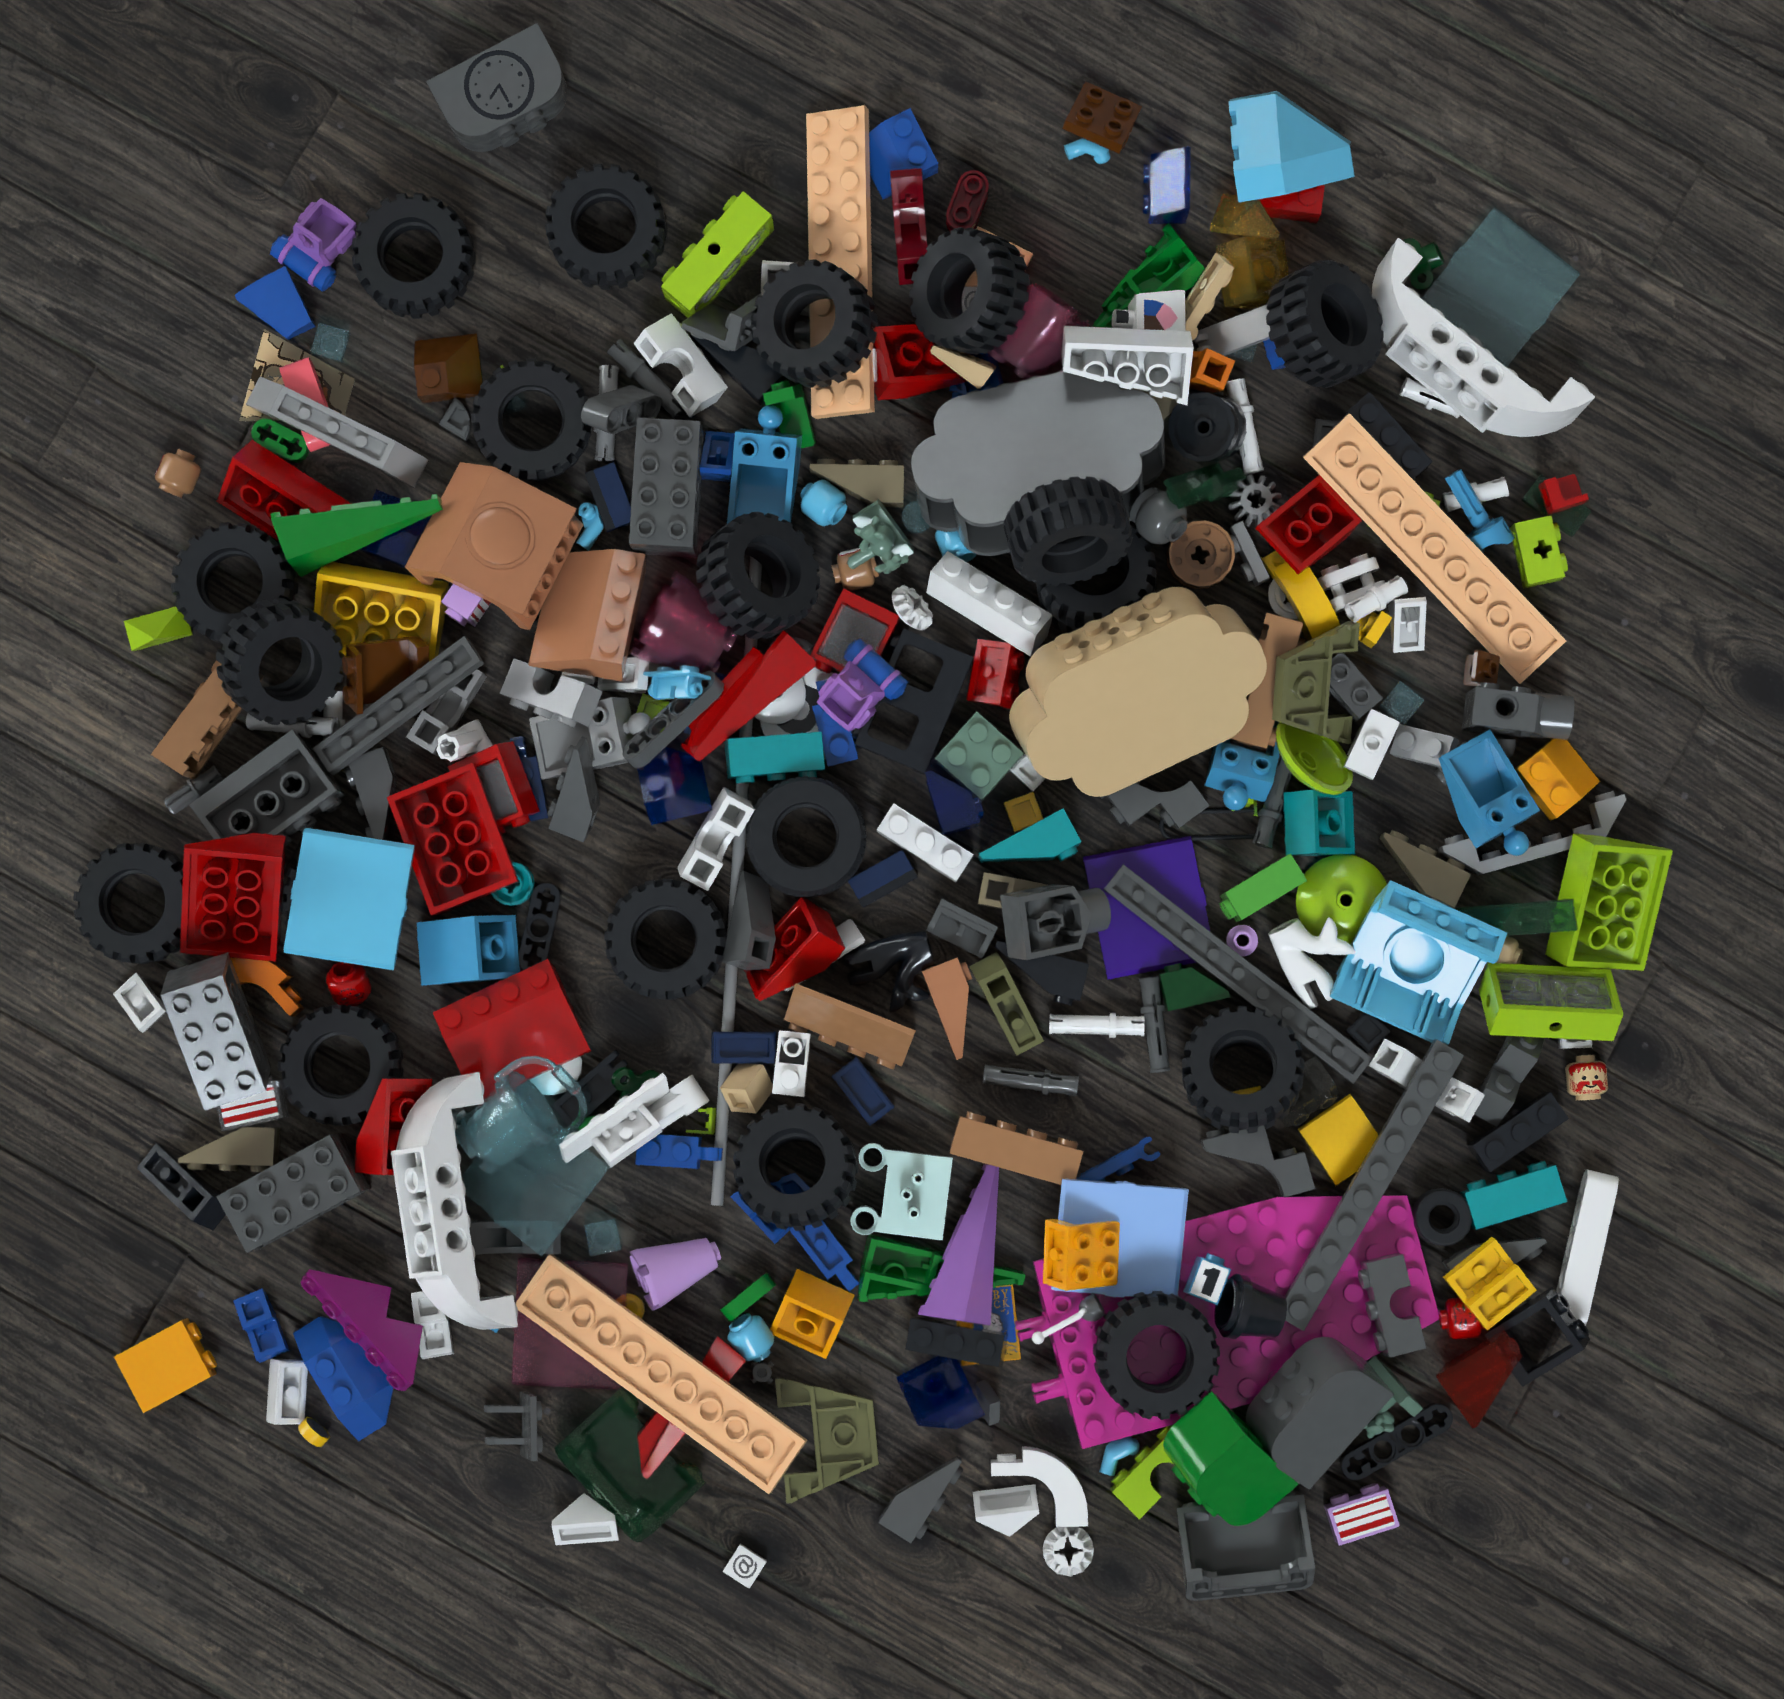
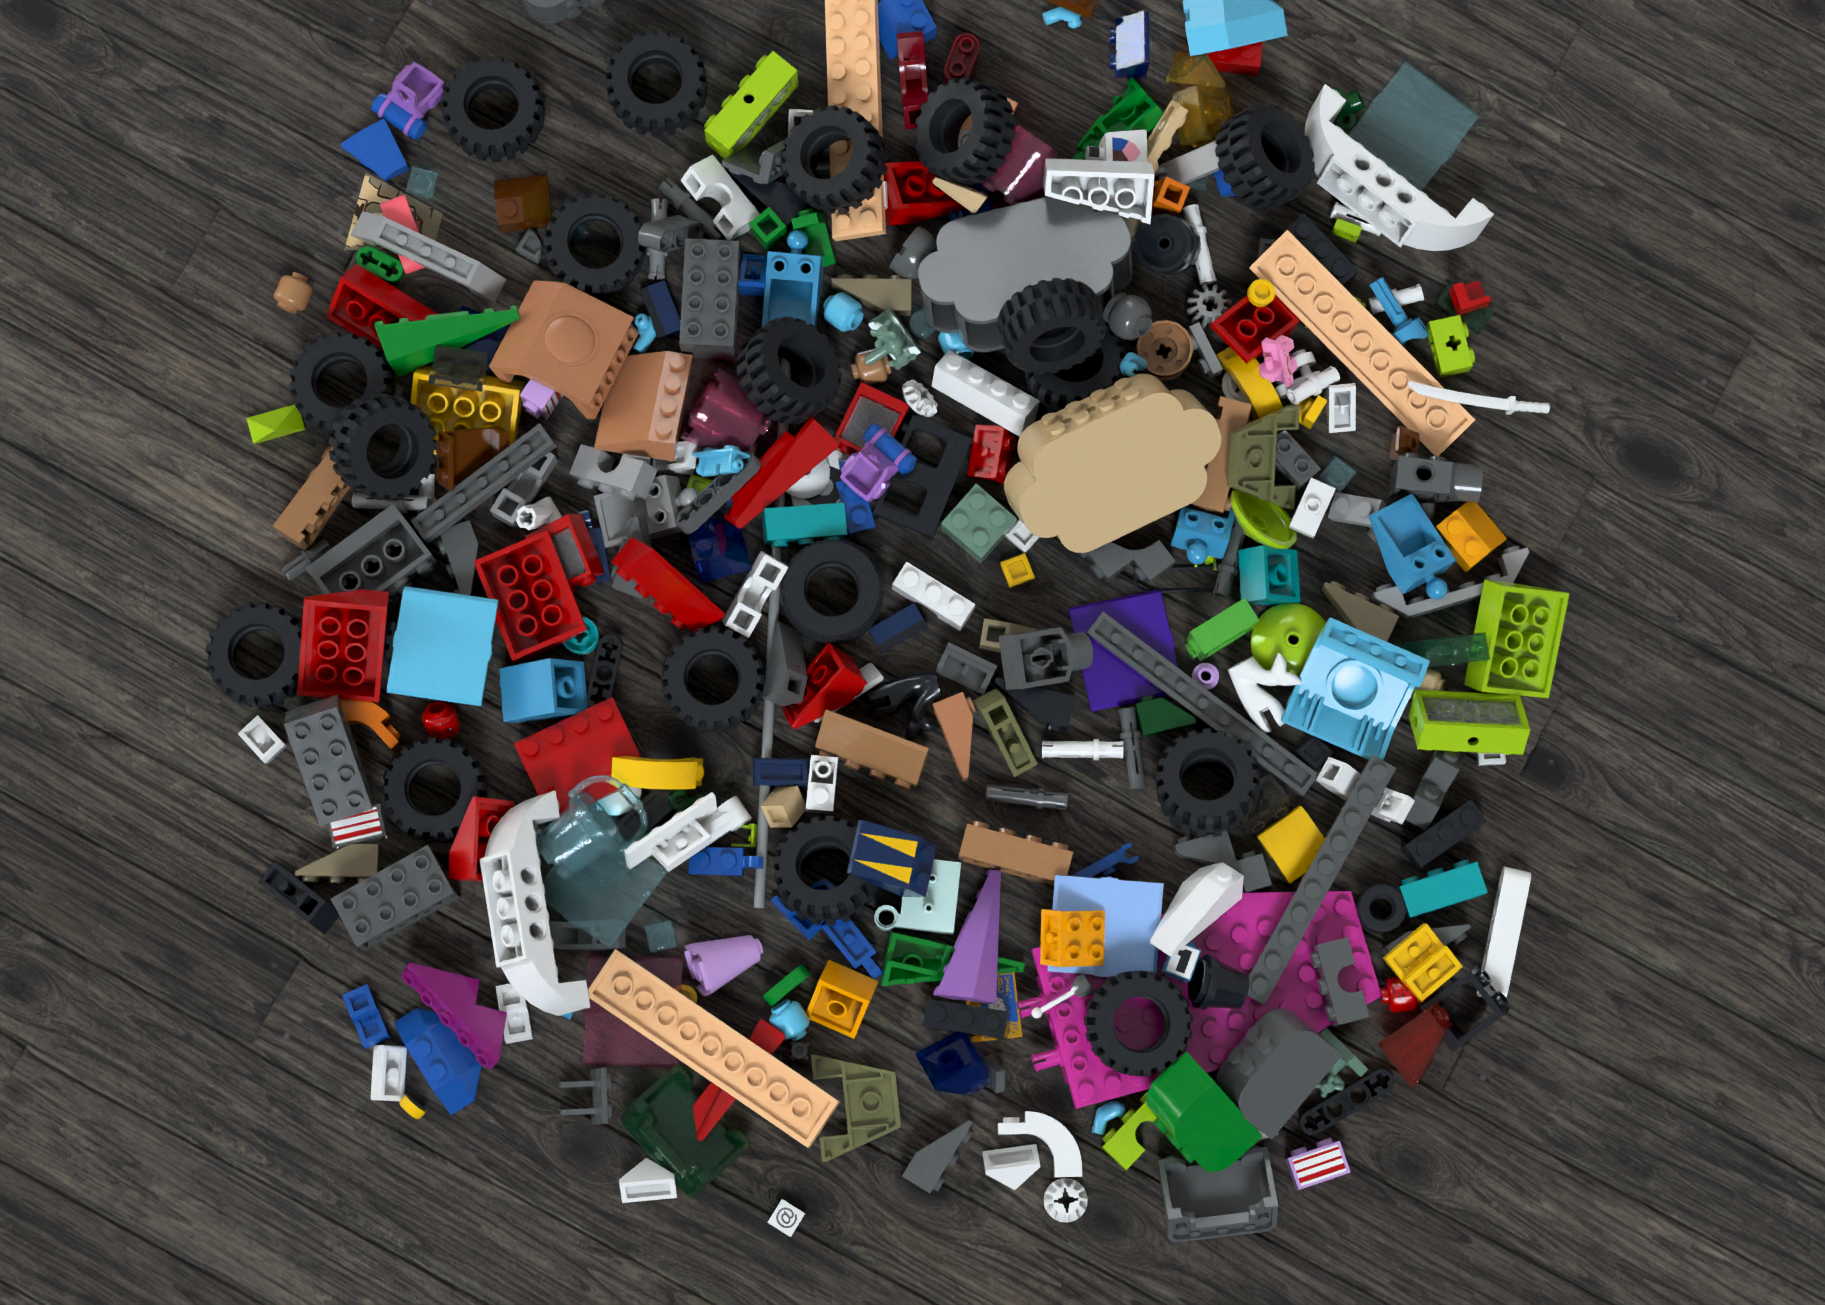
camera: 10 degrees left, 5 degrees down
light orange panel [114,1318,217,1413] -> none
dark blue tile [832,1057,895,1126] -> none
clear blue slope [925,771,984,836] -> none
teal slope [978,808,1081,863] -> none
clear green bracket [1163,463,1246,509] -> none
tan head [1565,1055,1608,1100] -> none
none -> clear smoke bracket [429,345,489,392]
none -> red slope [611,537,725,633]
none -> yellow arch [611,756,704,790]
none -> green brick [749,207,787,251]
none -> dark blue slope [847,820,937,897]
none -> dark grey cylinder [889,226,937,279]
none -> medium azure arm [1119,352,1147,377]
none -> white wedge [1150,862,1244,957]
none -> yellow tile [1247,279,1275,307]
none -> bright pink hips [1258,335,1298,387]
none -> lime tile [1331,218,1362,242]
none -> white sword [1407,381,1550,415]

